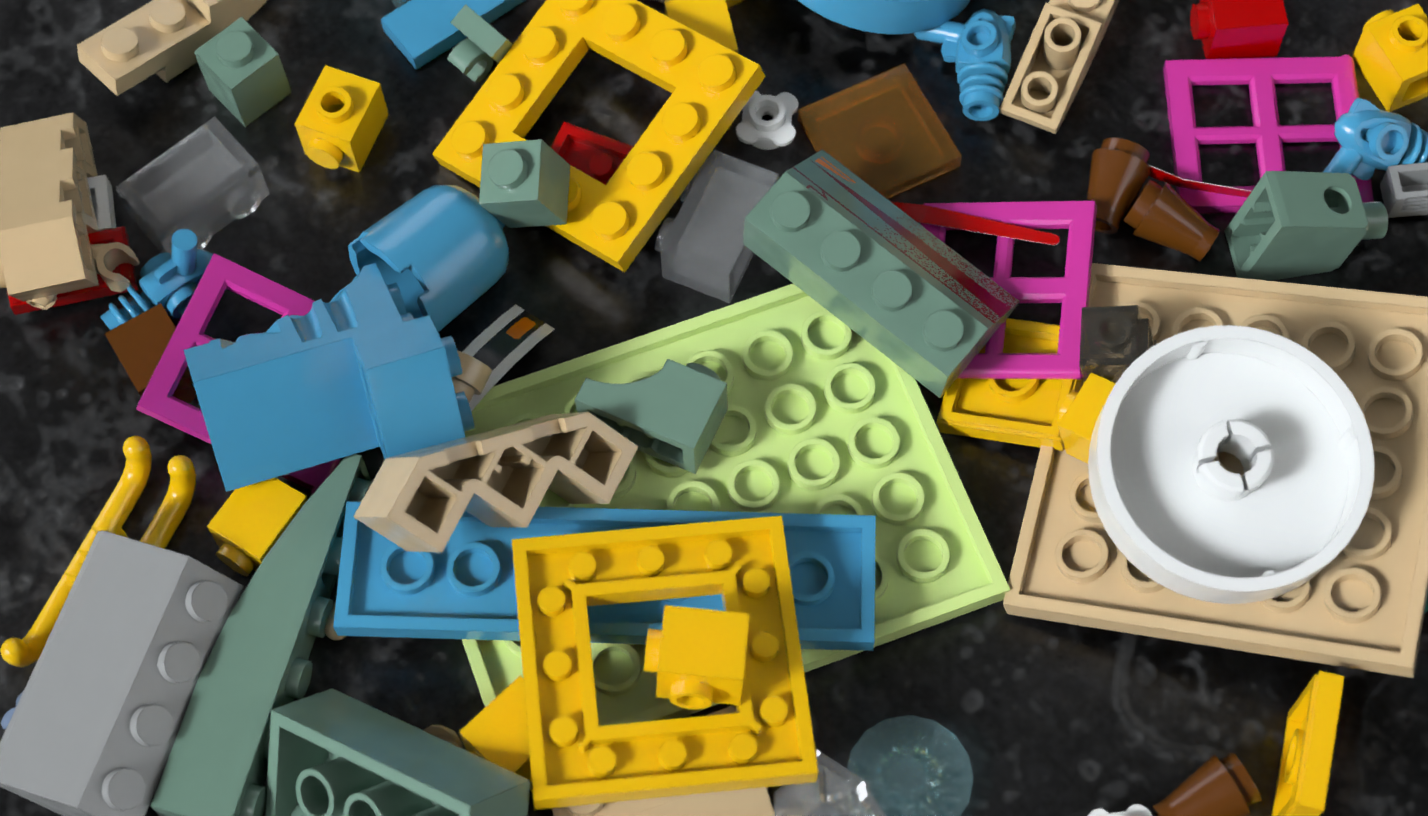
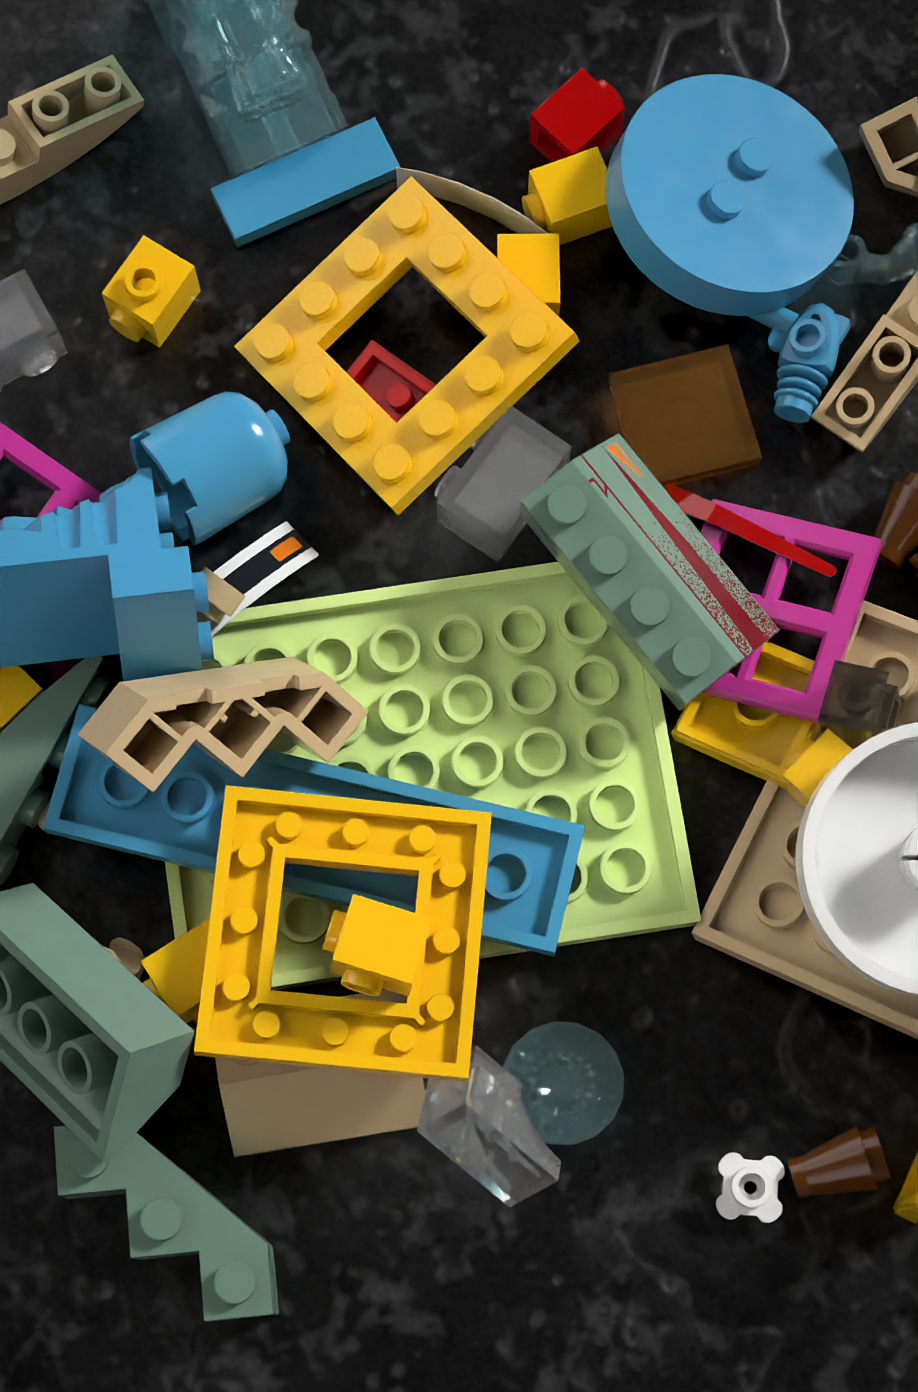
camera: 10 degrees right, 10 degrees up
sand green brick [194,17,291,127] -> none
sand green tile [448,4,513,84] -> none
sand green brick [479,139,570,228] -> none
sand green arch [575,359,728,474] -> none
white plate [736,91,798,150] -> none

